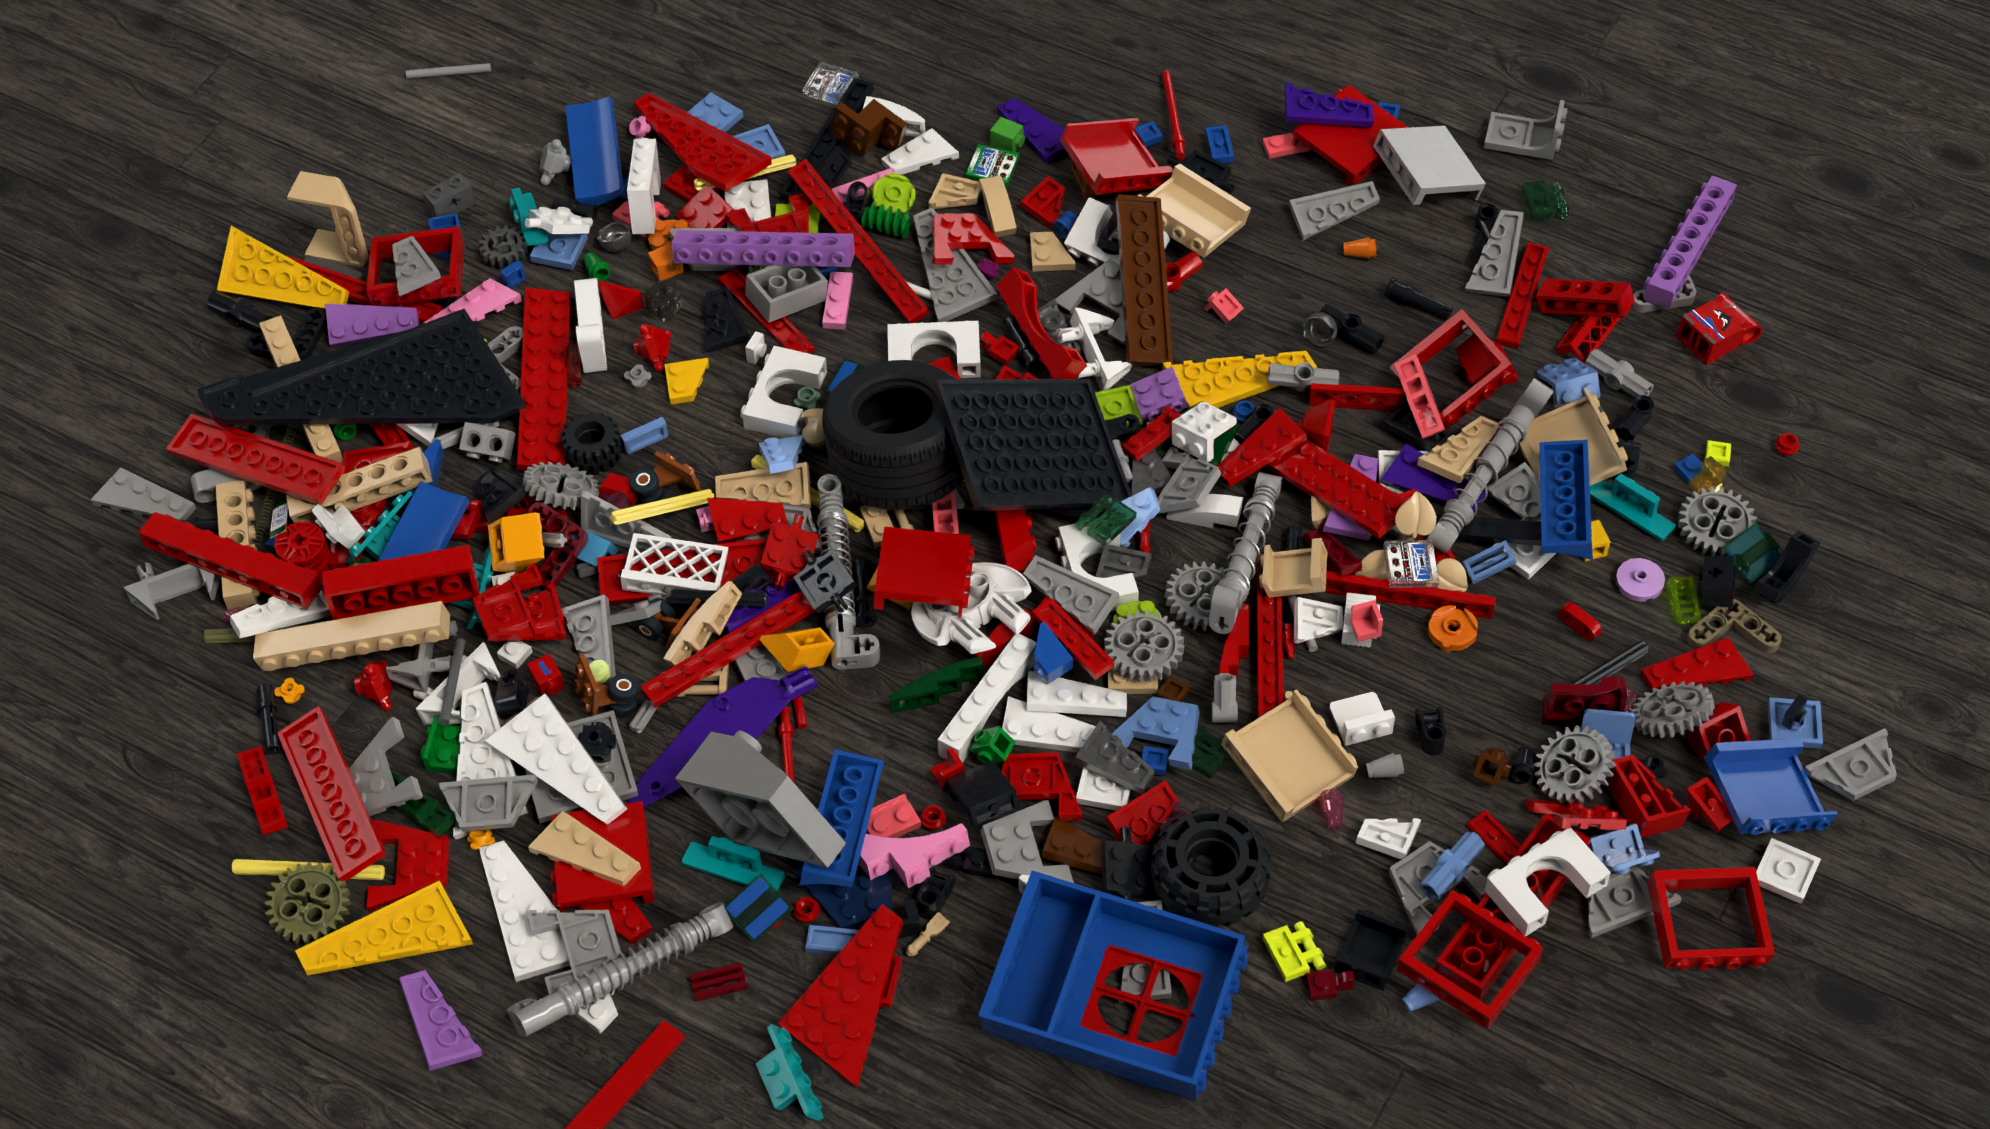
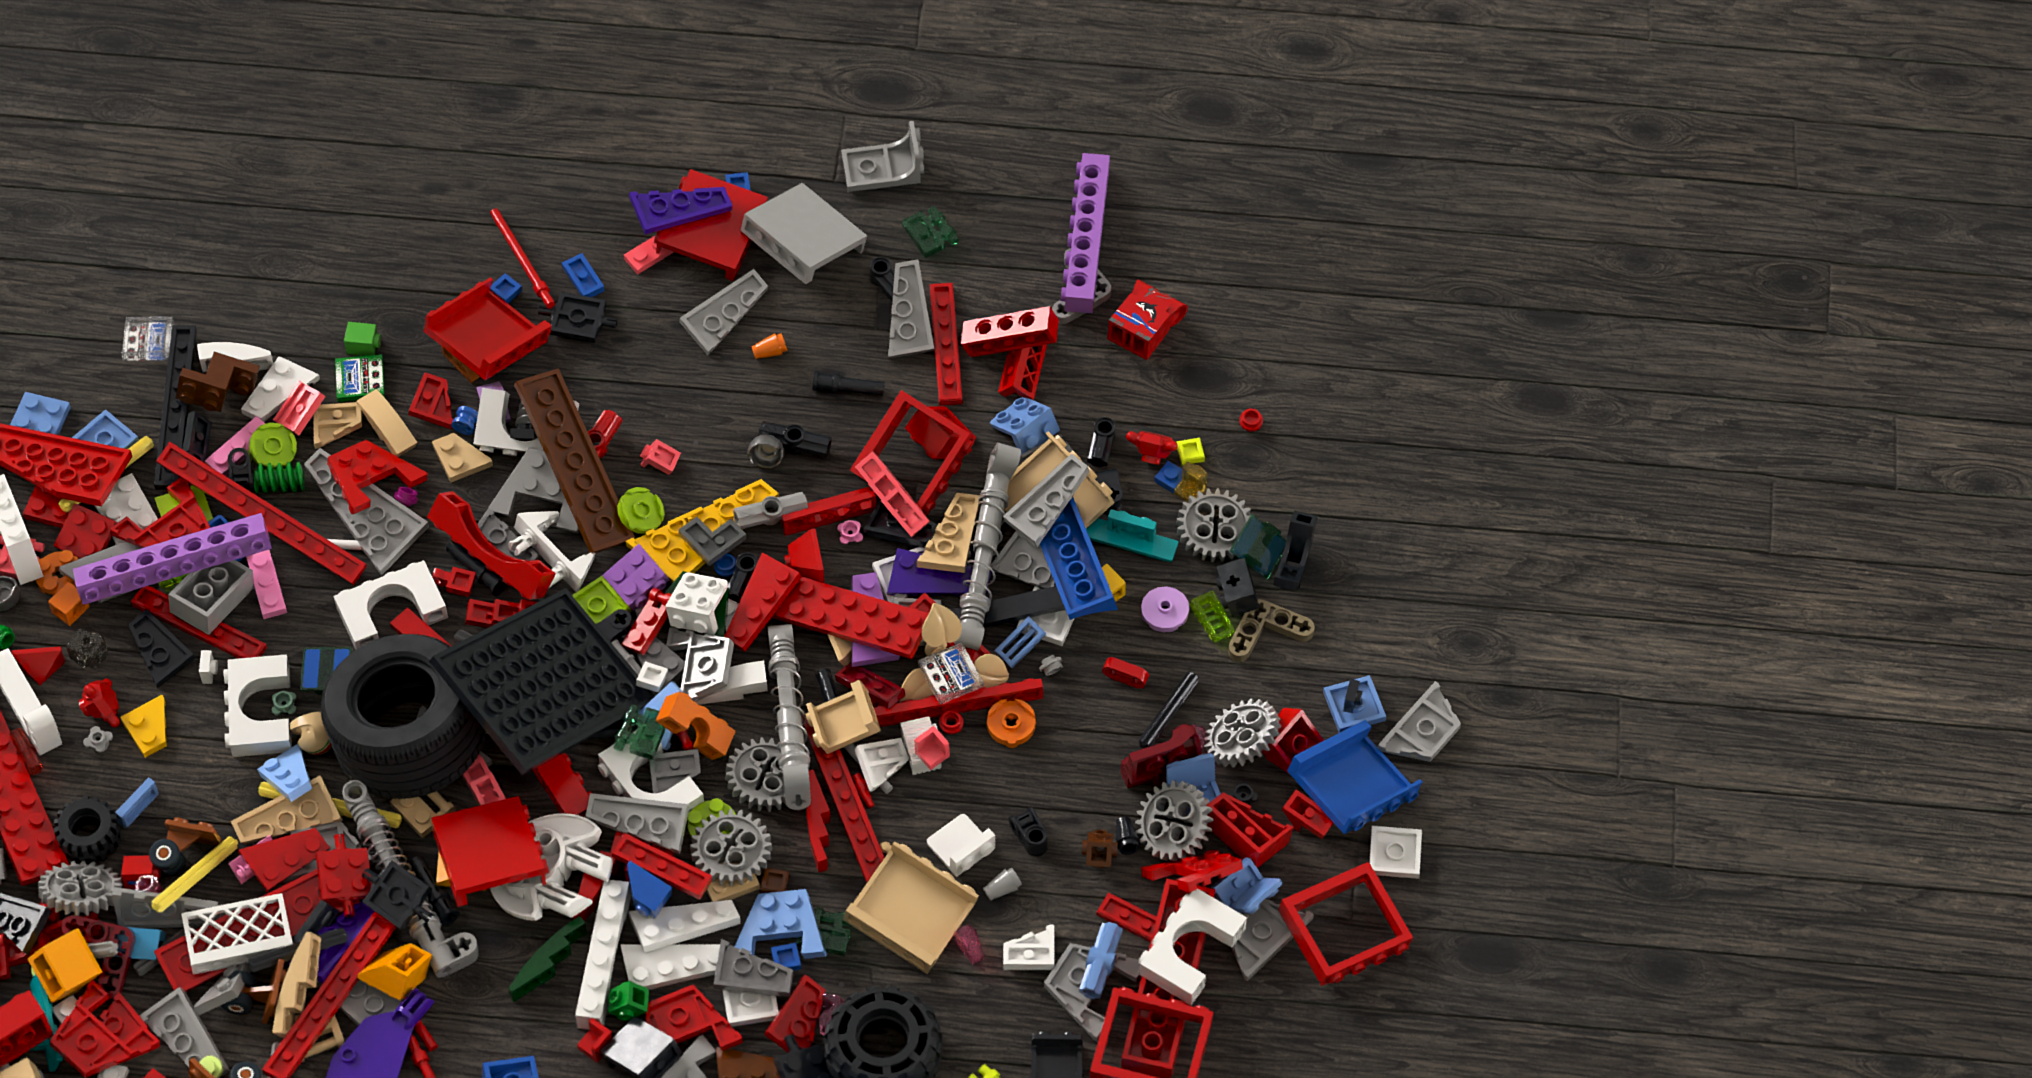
camera: 25 degrees left, 5 degrees up
dark purple wing [997,98,1067,163] -> none
tan panel [1137,163,1251,258] -> none
light grey piece [1212,673,1238,723] -> none
light grey piece [1585,349,1654,398] -> none
red wing [1640,637,1754,692] -> none
none -> coral plate [273,381,326,436]
none -> lime tile [617,487,665,534]
none -> white plate [636,662,668,693]
none -> orange arch [656,691,736,760]
none -> dark grey plate [678,517,747,566]
none -> bright pink plate [837,520,863,544]
none -> red plate [939,710,964,734]
none -> light grey wing [1003,454,1090,547]
none -> light grey plate [1039,655,1063,676]
none -> red rock [1126,431,1178,465]

